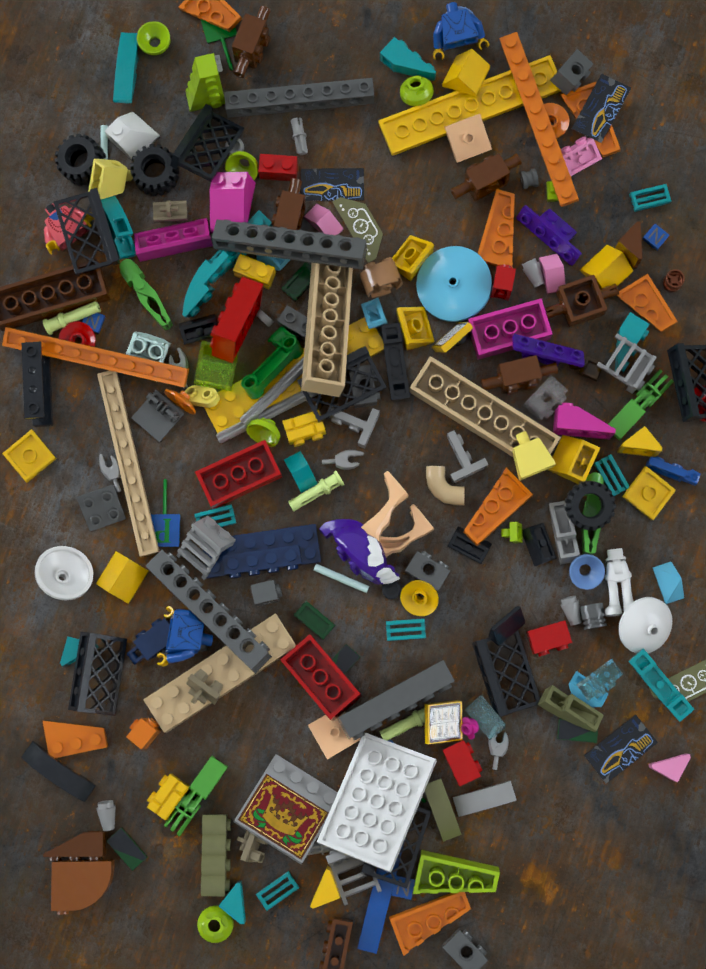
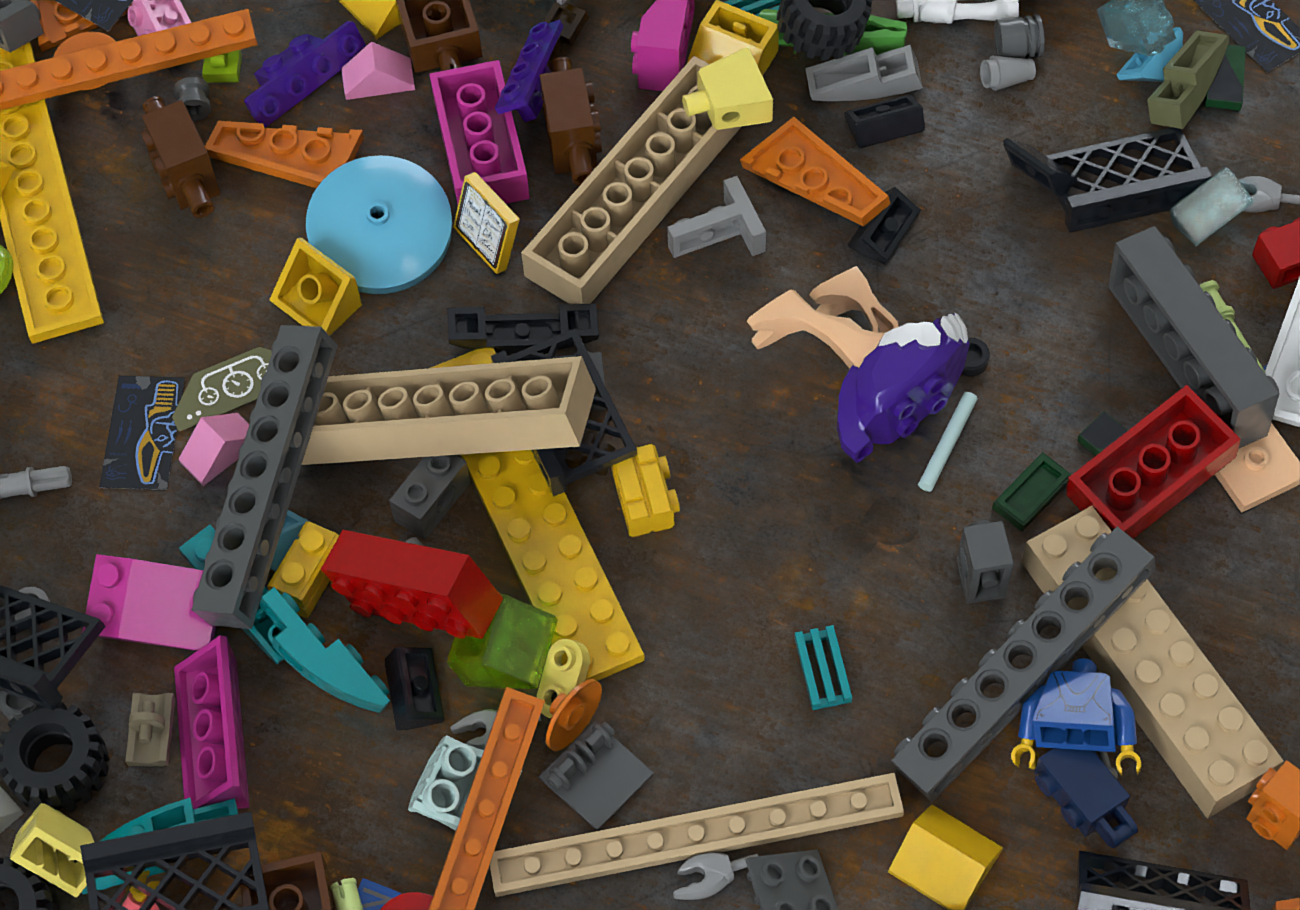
camera: 90 degrees left, 20 degrees down
bright green arm [119,259,173,330] -> none
blue piece [151,479,180,547] -> none
light grey plate [176,516,236,580] -> none
dark tan hips [186,669,223,705] -> none
red brick [195,440,282,509] -> none
dark blue plate [203,524,321,579] -> none
light grey axle [216,391,319,443] -> none
lime piece [225,151,259,180] -> none
light grey axle [240,357,304,426] -> none
green piece [241,326,303,399] -> none
lime piece [246,418,280,447] -> none
red brick [258,154,298,181] -> none
reddish brown brick [271,178,306,230] -> none
dark green tile [281,262,311,302] -> none
teal slope [284,451,318,493] -> none
yellowish green pin [288,471,345,512] -> none
light grey hand [322,450,364,470] -> none
light grey bracket [329,408,380,449] -> none
medium nougat brick [360,257,403,298] -> none
medium azure slope [361,298,389,329] -> none
teal tile [386,619,426,641] -> none
yellow slope [396,307,435,350] -> none
yellow dish [400,580,439,616] -> none
dark grey brick [405,550,450,592] -> none
tile [424,700,463,744] -> none
tan cylinder [426,466,464,505] -> none
light nougat plate [444,114,492,163] -> none
dark pink plate [461,717,479,739] -> none
red brick [490,264,516,301] -> none
lime tile [501,522,523,543] -> none
light grey cone [522,258,545,288] -> none
clear brick [524,375,568,421] -> none
red brick [526,620,572,657] -> none
medium blue piece [569,554,605,590] -> none

